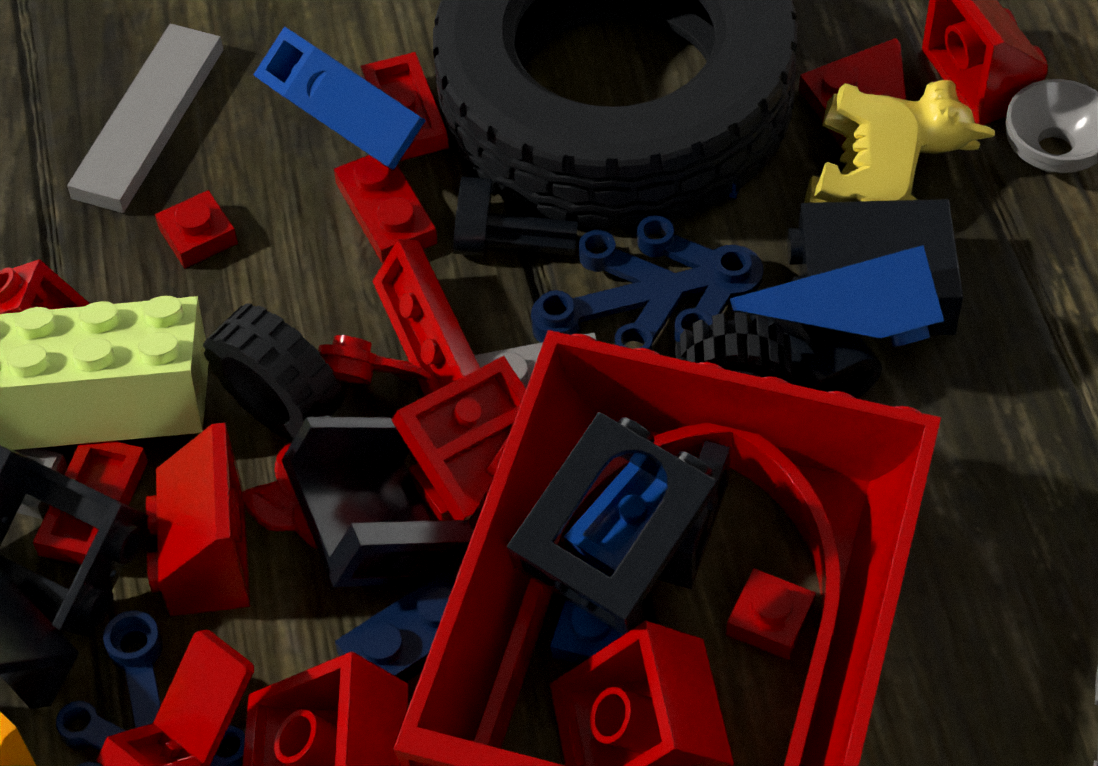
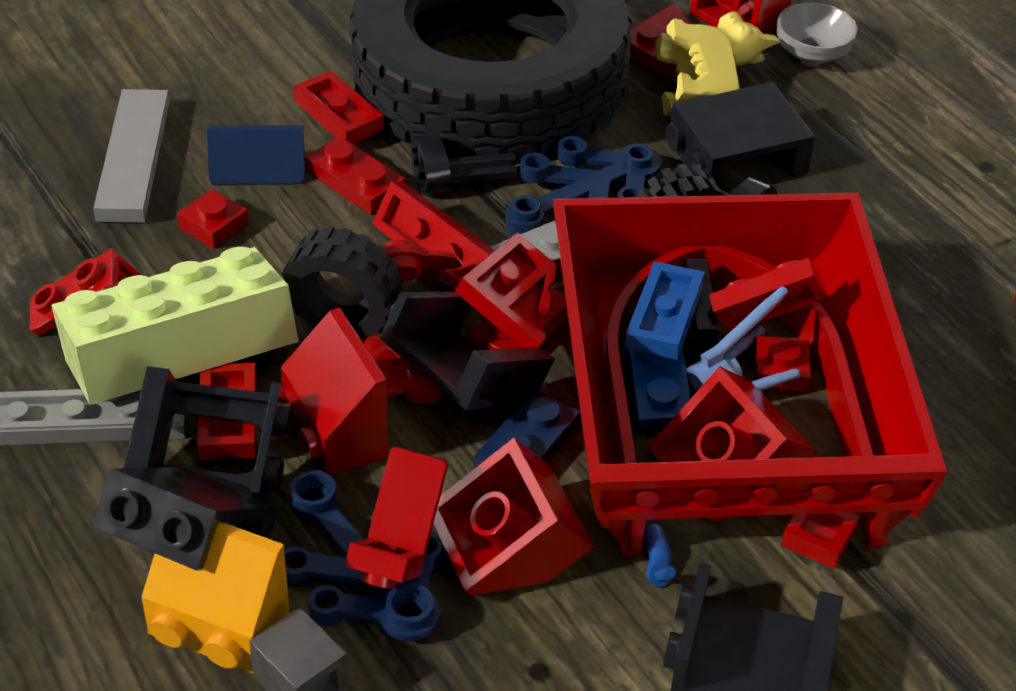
camera: 25 degrees left, 10 degrees down
blue slope [253,26,426,170] -> none
black panel [506,412,719,635] -> none
blue slope [730,245,944,347] -> none
none -> dark blue slope [207,125,306,185]
none -> medium blue plant [686,286,801,393]
none -> red plate [709,257,828,333]

